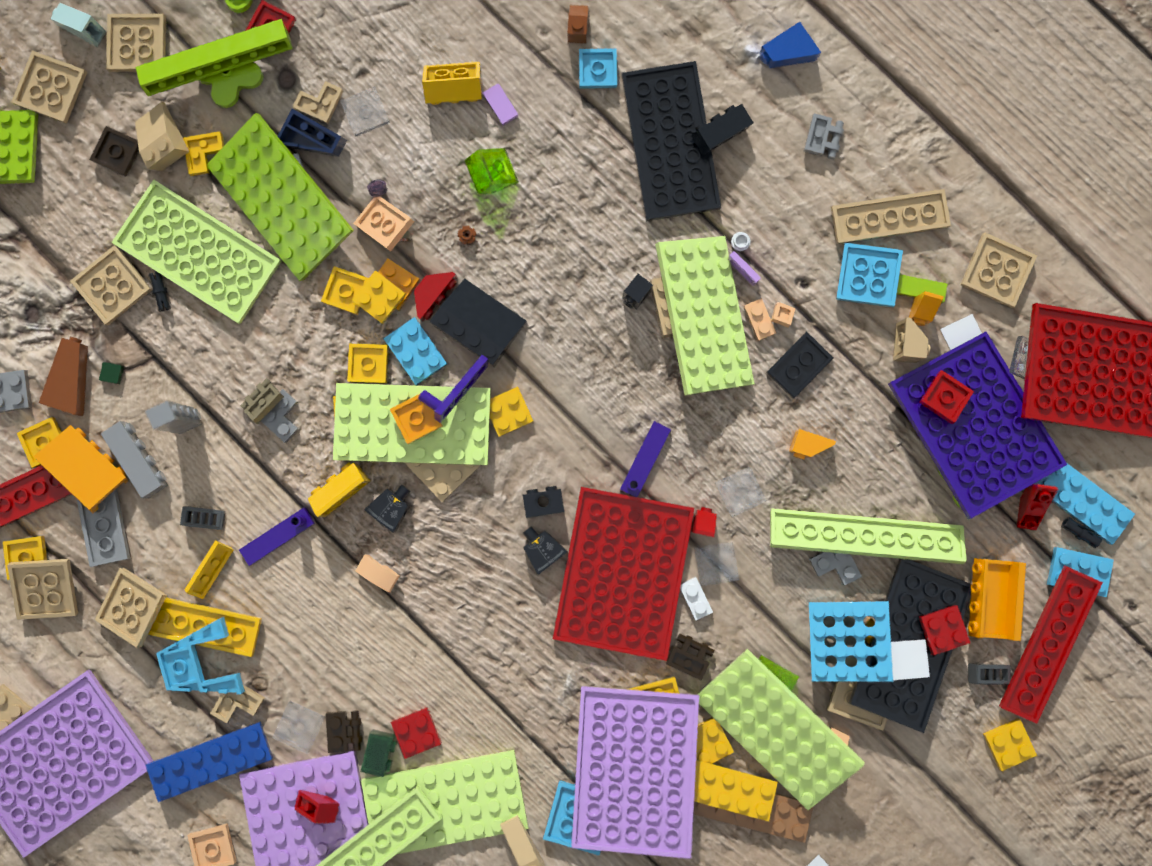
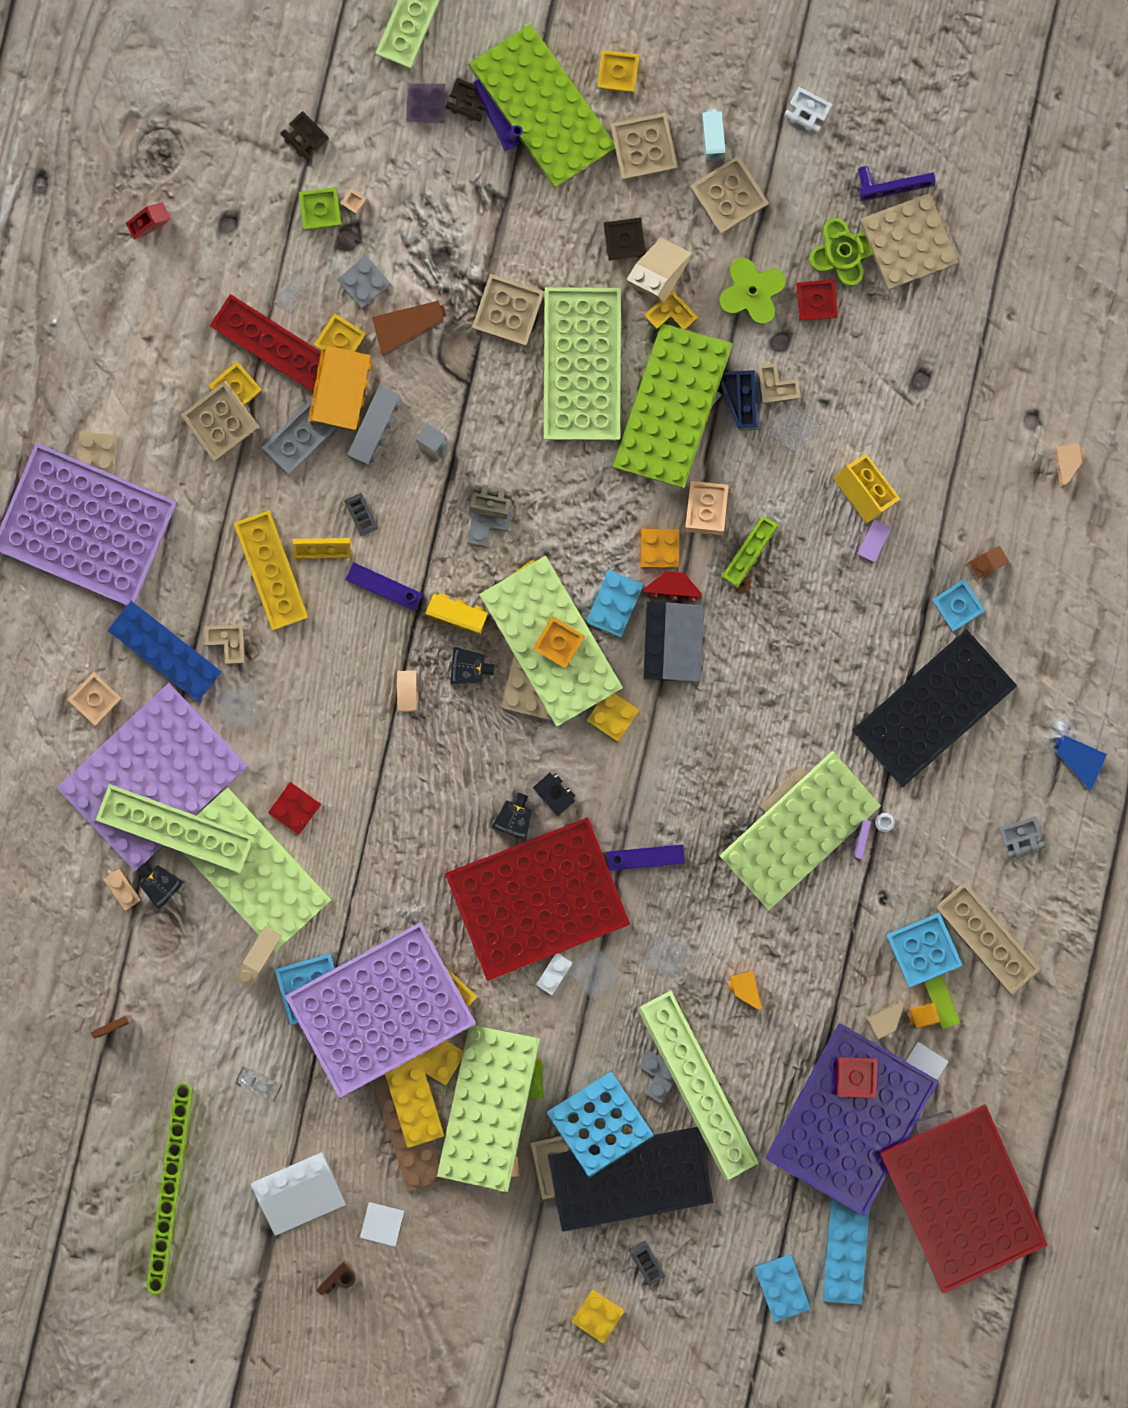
camera: 55 degrees right, 0 degrees up
tan plate [95,568,167,648] -> none
dark green tile [99,362,124,384] -> none
lime brick [135,19,293,97] -> none
black pin [148,272,171,312] -> none
medium azure wing [156,617,245,694] -> none
red slope [294,790,339,824] -> none
yellow plate [321,266,369,315] -> none
dark brown plate [325,710,363,753] -> none
yellow plate [347,343,388,384] -> none
yellow plate [352,270,406,324] -> none
clear green brick [360,729,397,777] -> none
clear purple tile [367,179,387,197] -> none
dark purple piece [418,355,488,423] -> none
clear neon green slope [464,148,518,195] -> none
black brick [622,273,653,310] -> none
dark brown plate [666,633,715,681] -> none
black brick [691,104,754,155] -> none
red slope [691,507,717,537] -> none
light nougat plate [743,298,776,341] -> none
black tile [766,331,834,399] -> none
light nougat plate [771,302,795,327] -> none
white sticker [891,639,930,680] -> none
red plate [919,605,970,655] -> none
tan plate [960,233,1037,308] -> none
light orange panel [968,558,1026,641] -> none
red plate [999,565,1103,724] -> none
red slope [1017,484,1058,531] -> none
black pin [1061,517,1102,548] -> none
none -> lime tile [721,515,779,588]

